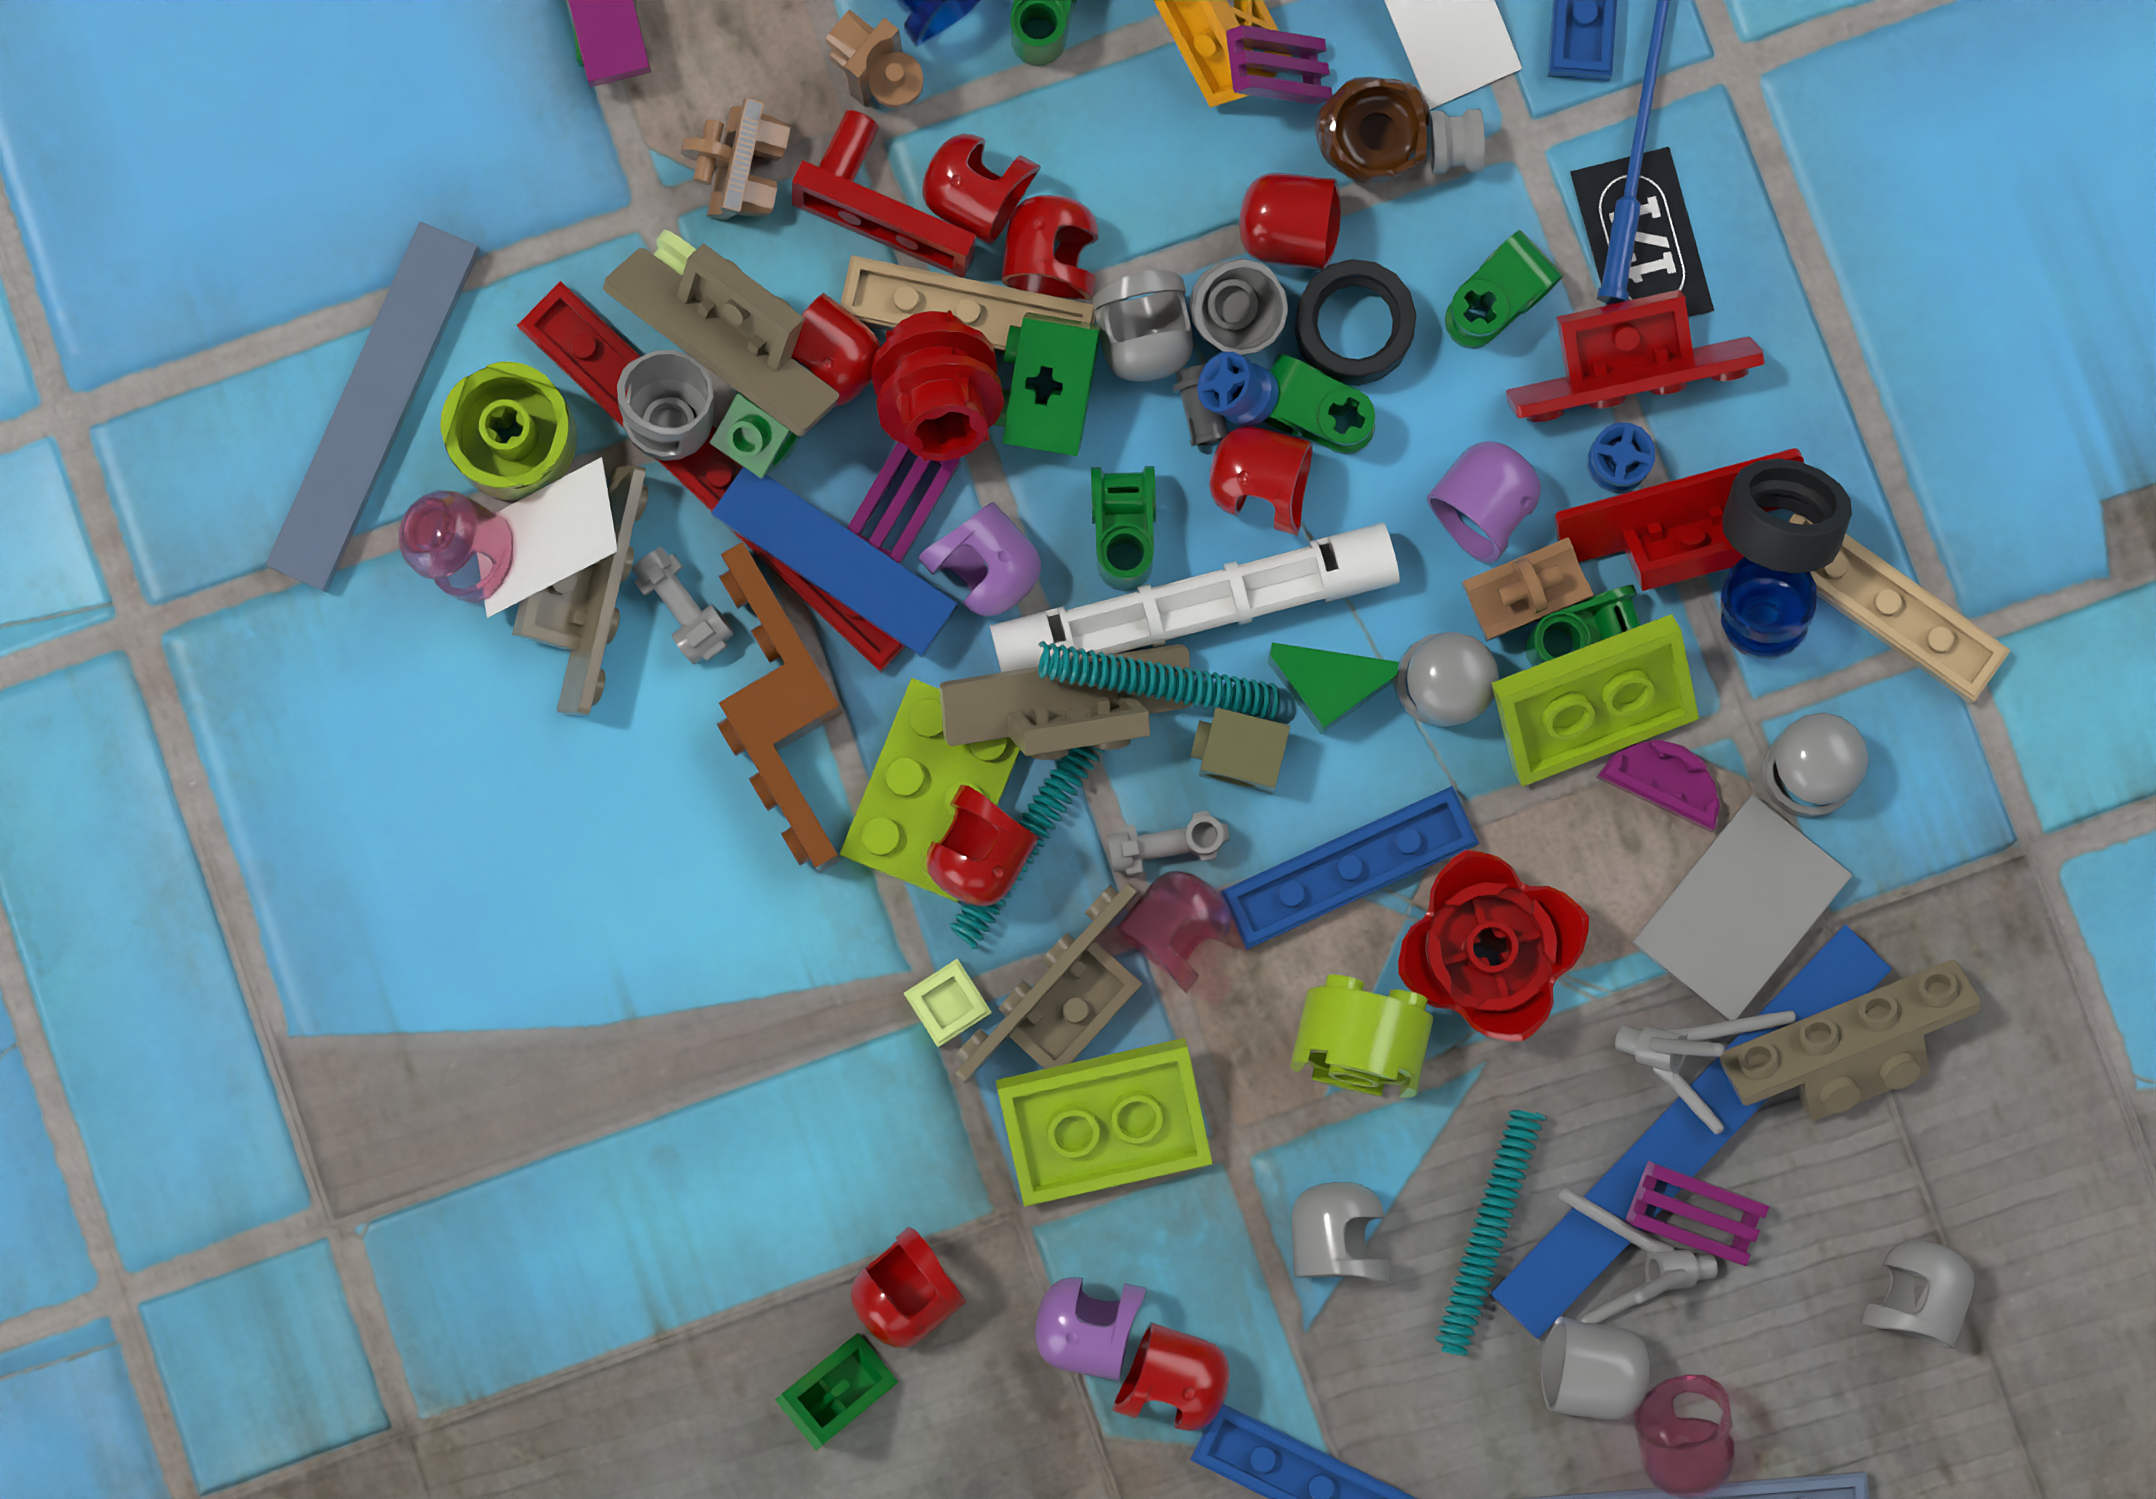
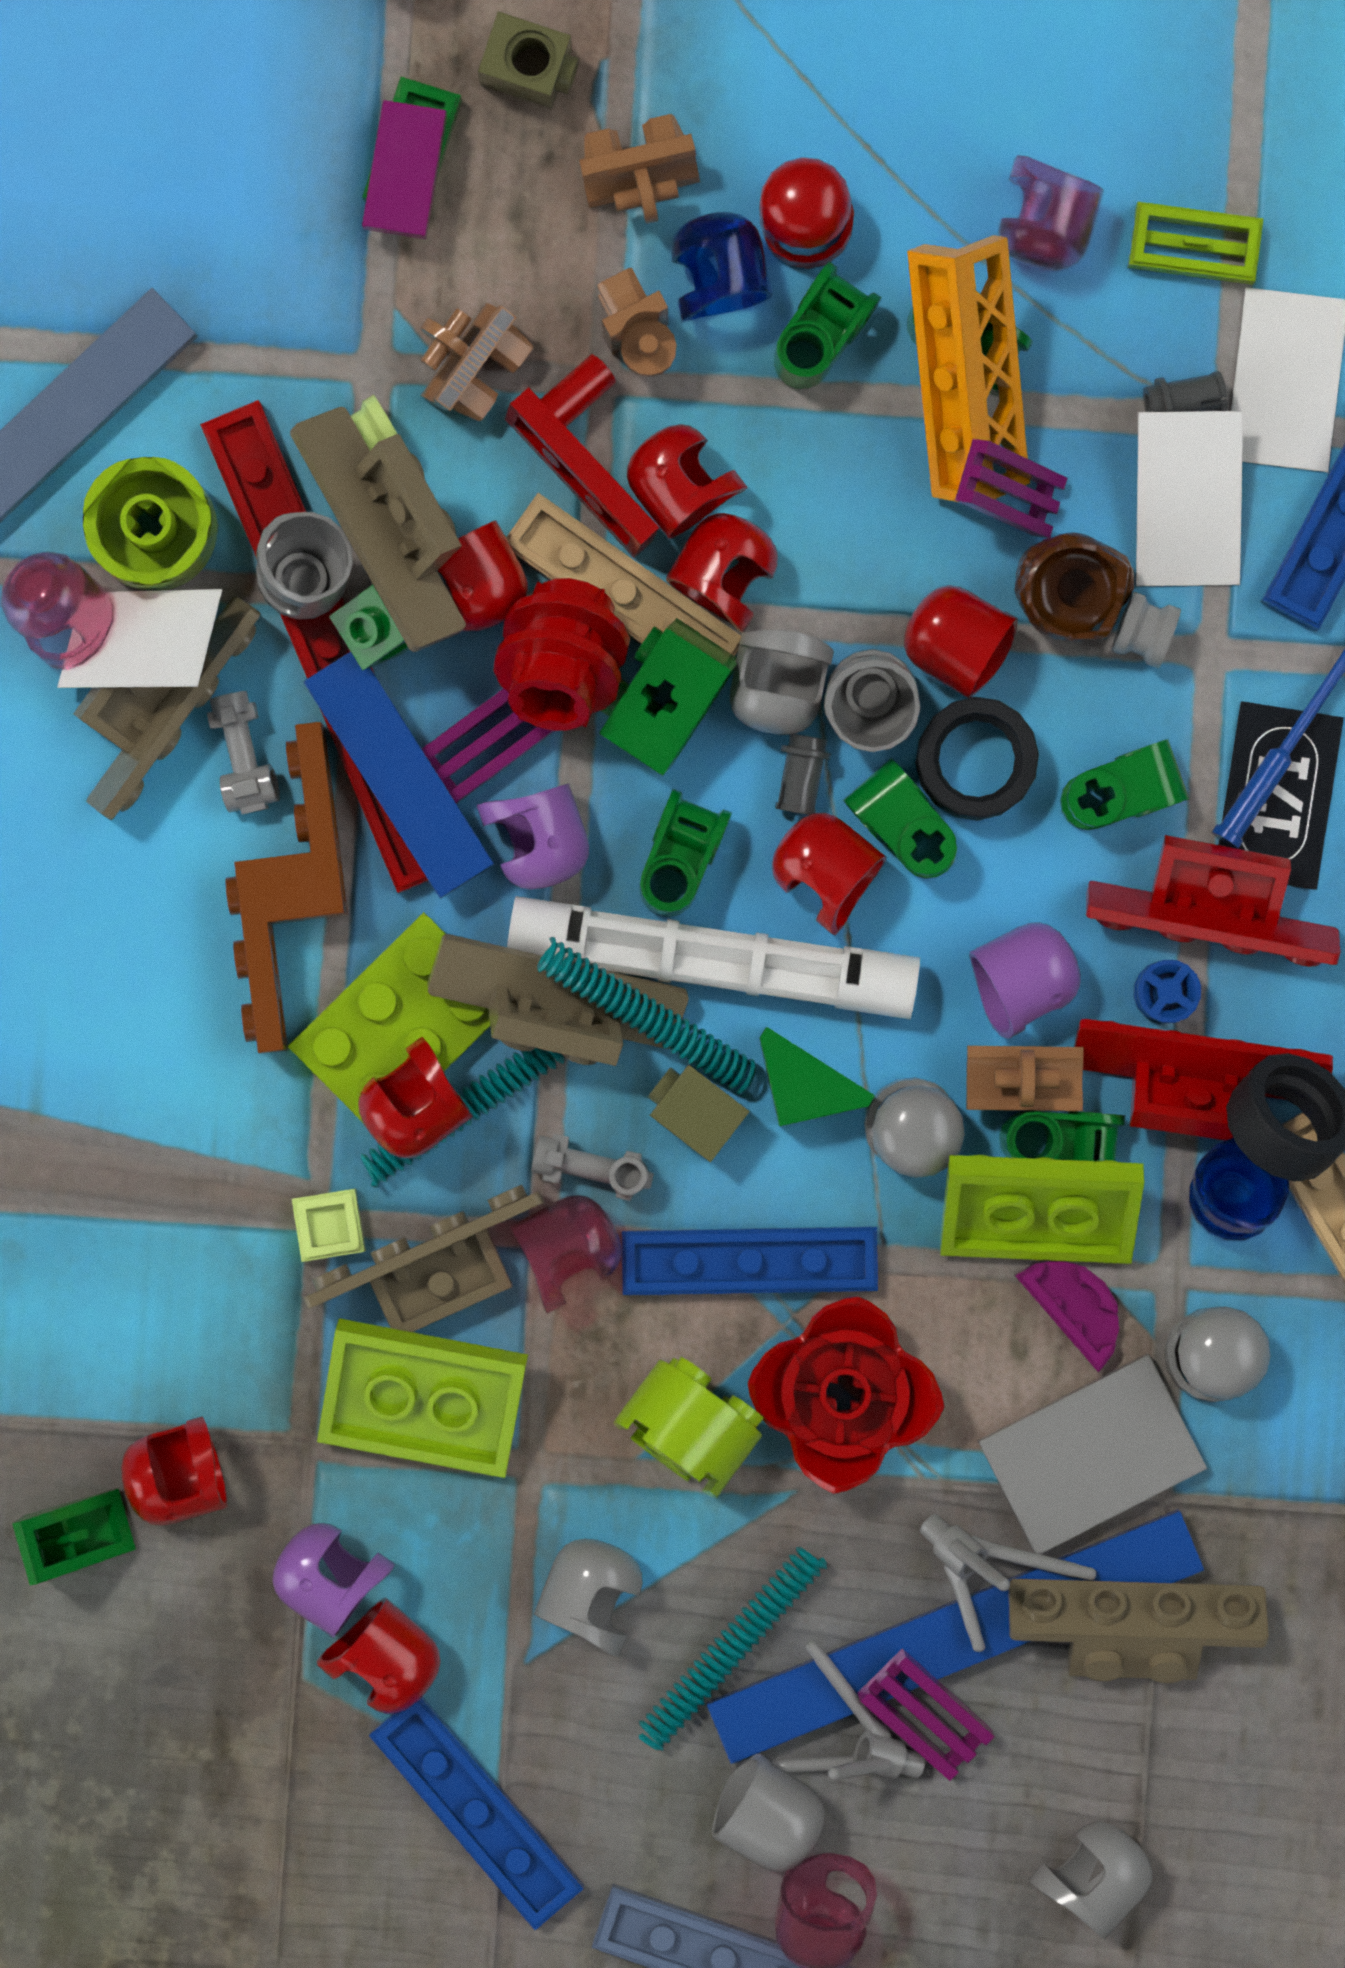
camera: 25 degrees right, 5 degrees up
blue wheel [1197,351,1279,427] -> none

